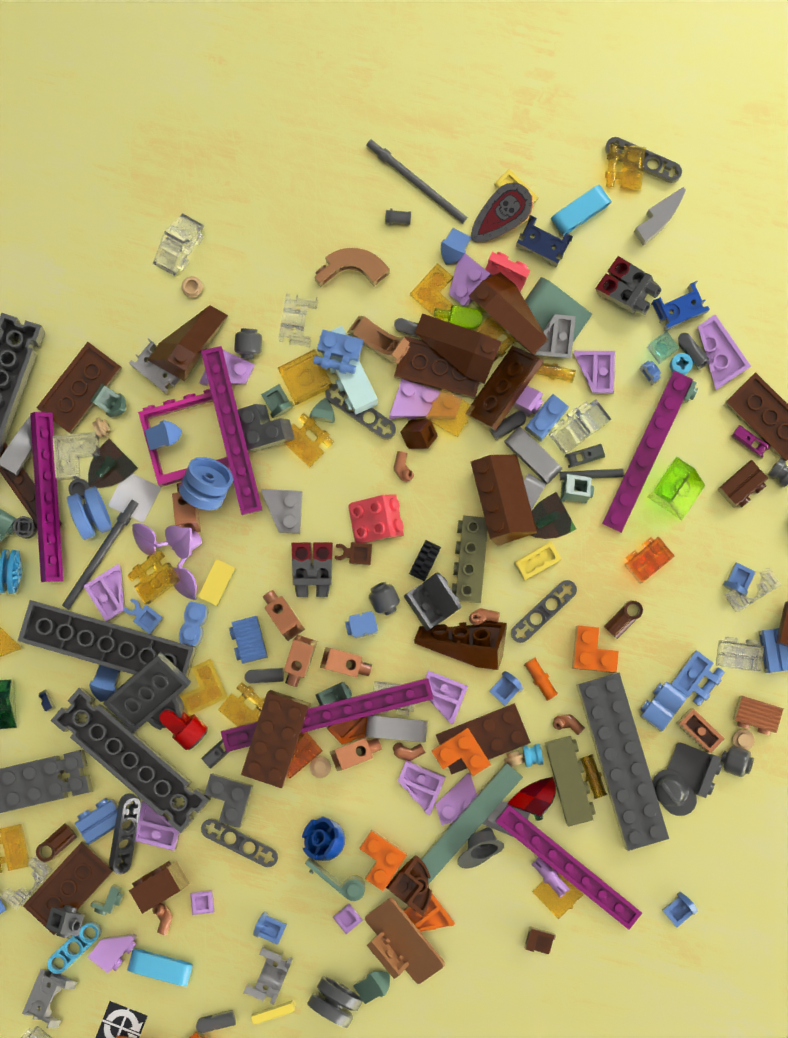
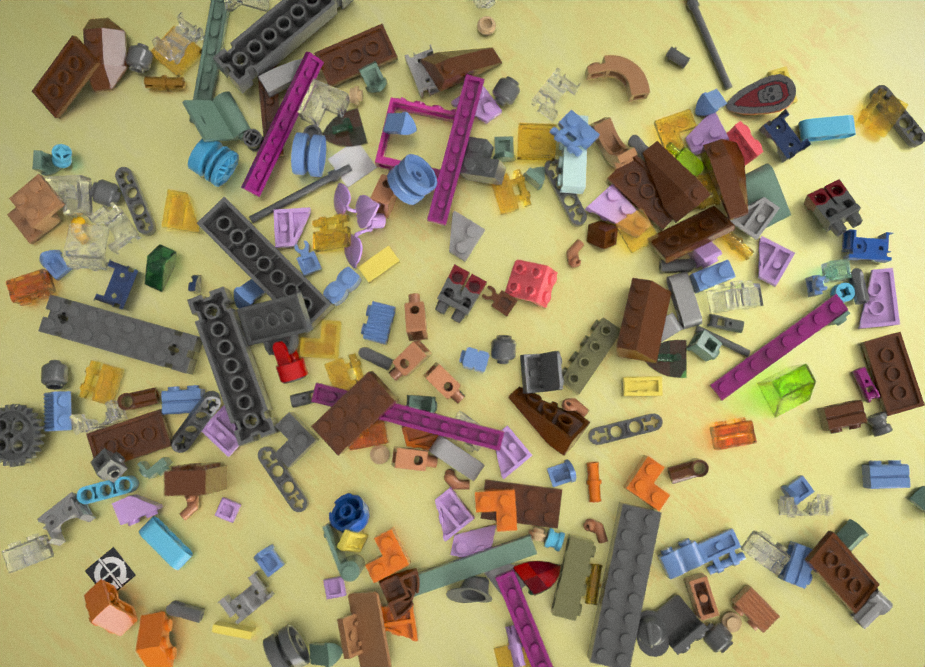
camera: 30 degrees right, 0 degrees up
black tyre [409,540,441,581] -> none
light grey slope [634,187,686,246] -> none
none -> light yellow plate [336,529,368,553]

